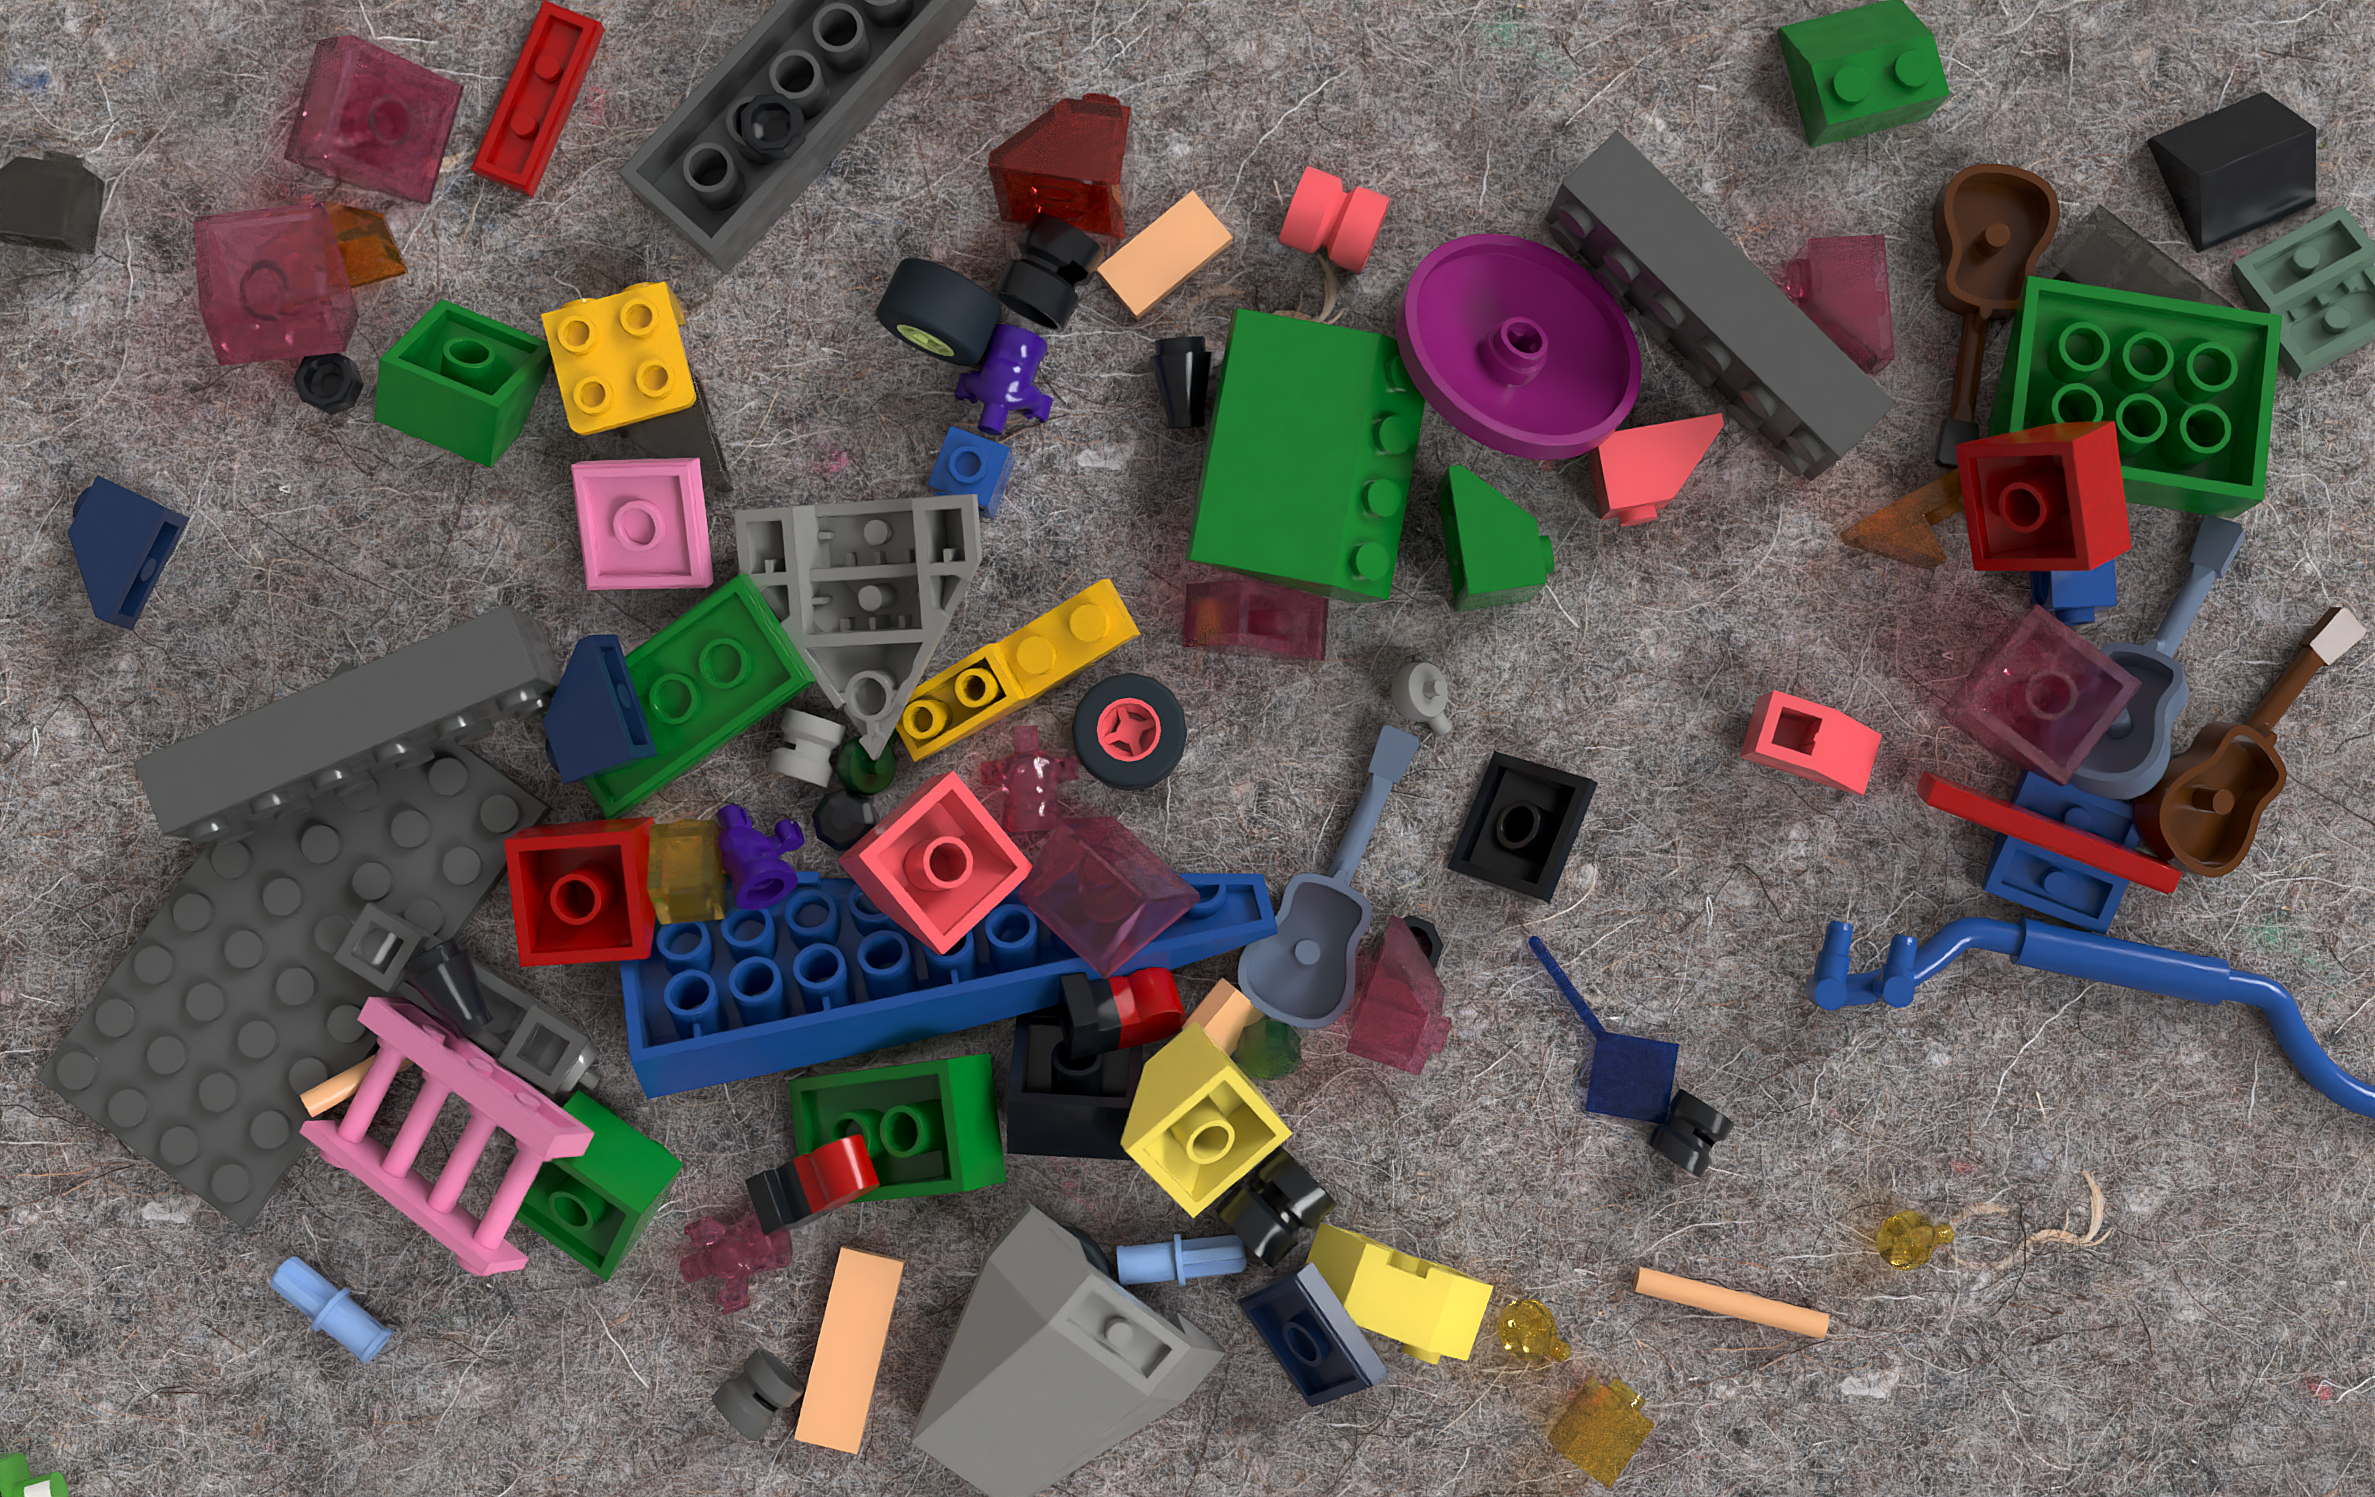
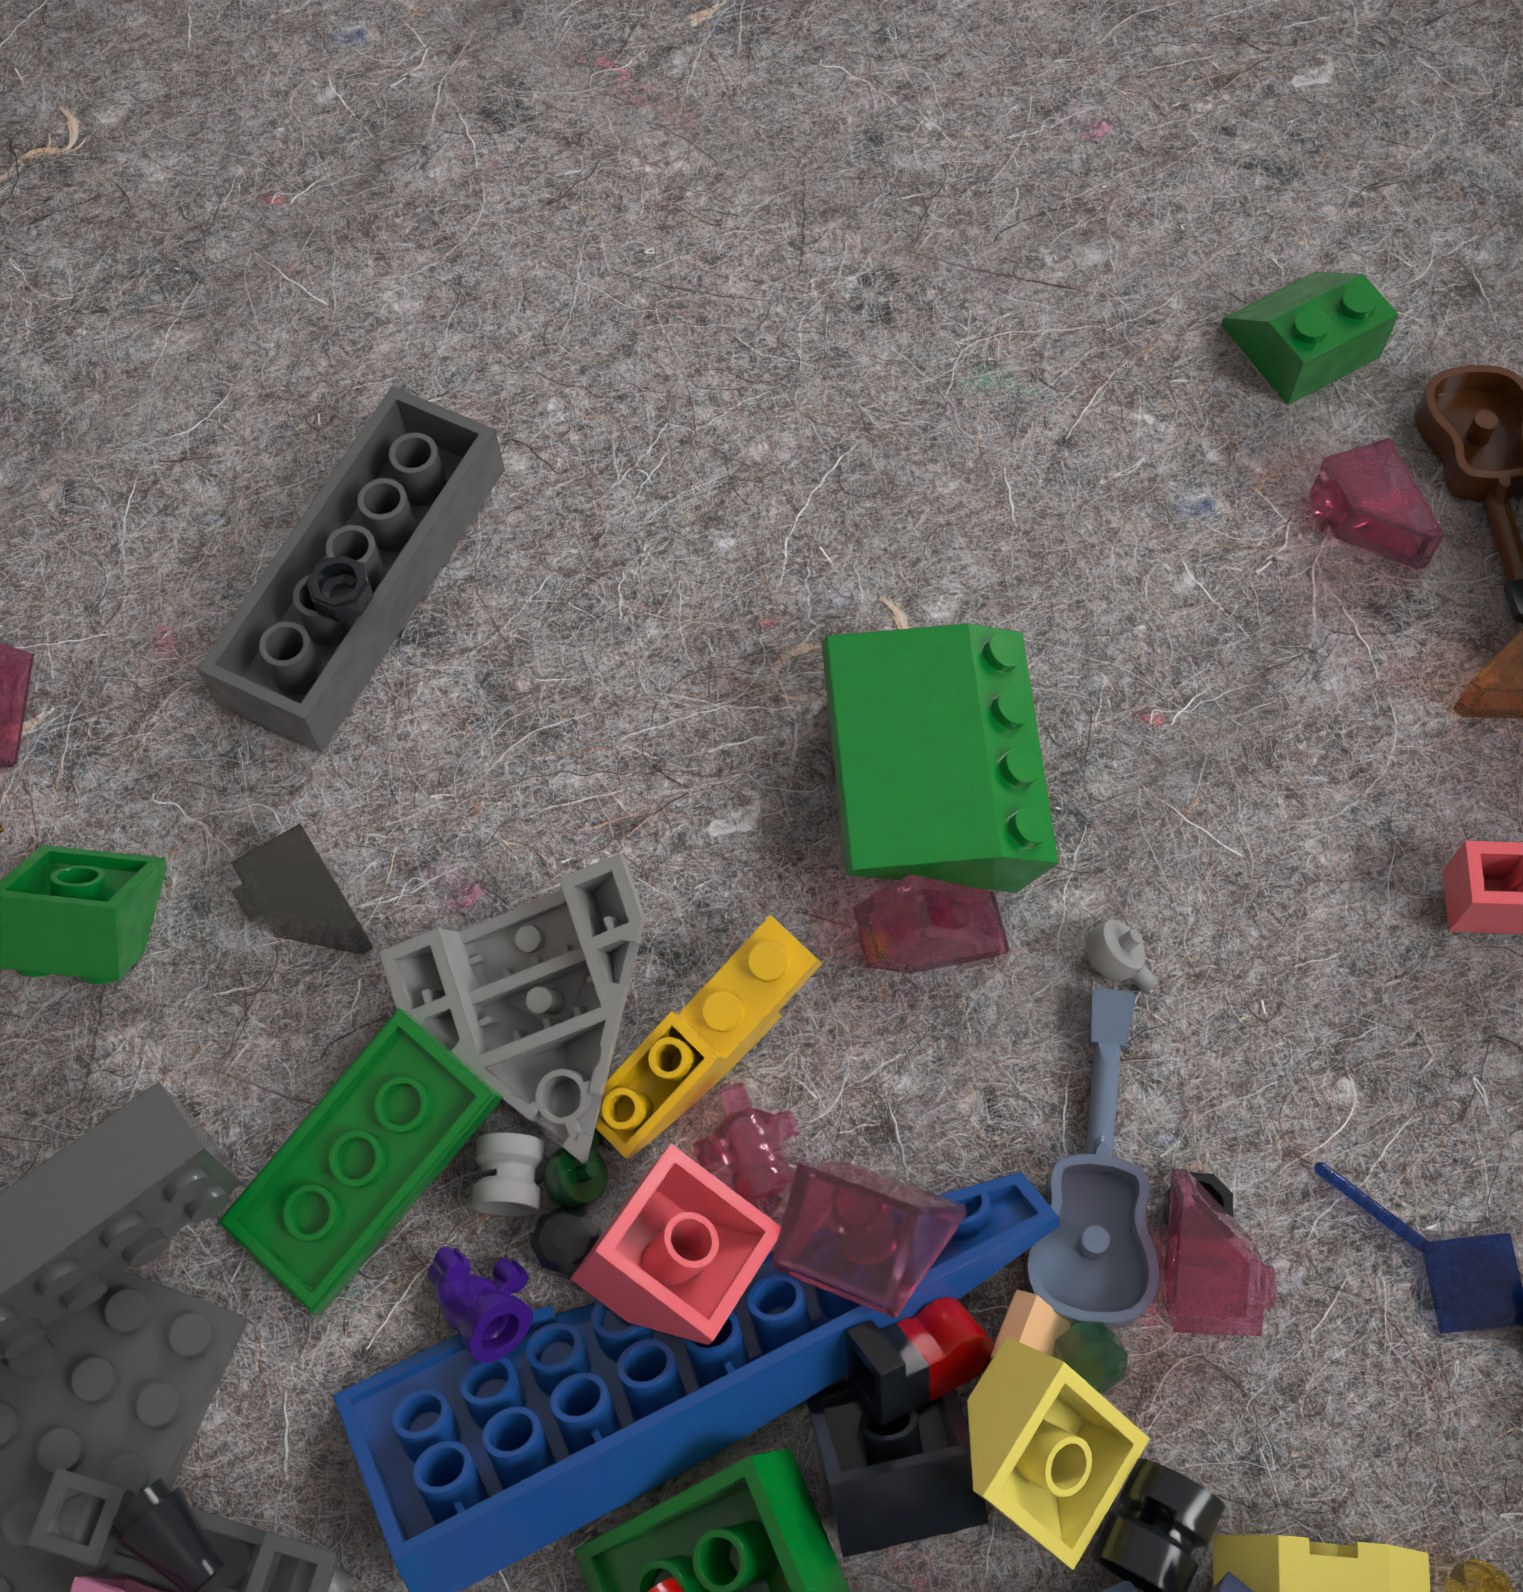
camera: 15 degrees left, 20 degrees down
red tile [471,0,605,198] -> none
red slope [504,817,660,967] -> none
yellow bracket [541,281,696,436] -> none
dark blue slope [542,634,658,784] -> none
bright pink tile [570,458,714,590] -> none
clear yellow brick [647,819,726,925] -> none
black wheel [875,258,1002,366] -> none
blue brick [927,425,1015,520] -> none
dark purple piece [954,324,1053,436] -> none
clear red slope [988,93,1135,238] -> none
black wheel [991,212,1105,332] -> none
black wheel [1071,673,1187,791] -> none
light nougat tile [1097,190,1233,321] -> none
black cone [1150,336,1212,429] -> none
coral wheel [1278,165,1391,275] -> none
magenta dish [1395,234,1641,460] -> none
green slope [1436,465,1554,612] -> none
black slope [1447,751,1598,906] -> none
dark grey brick [1545,130,1896,482] -> none
coral slope [1588,413,1724,526] -> none

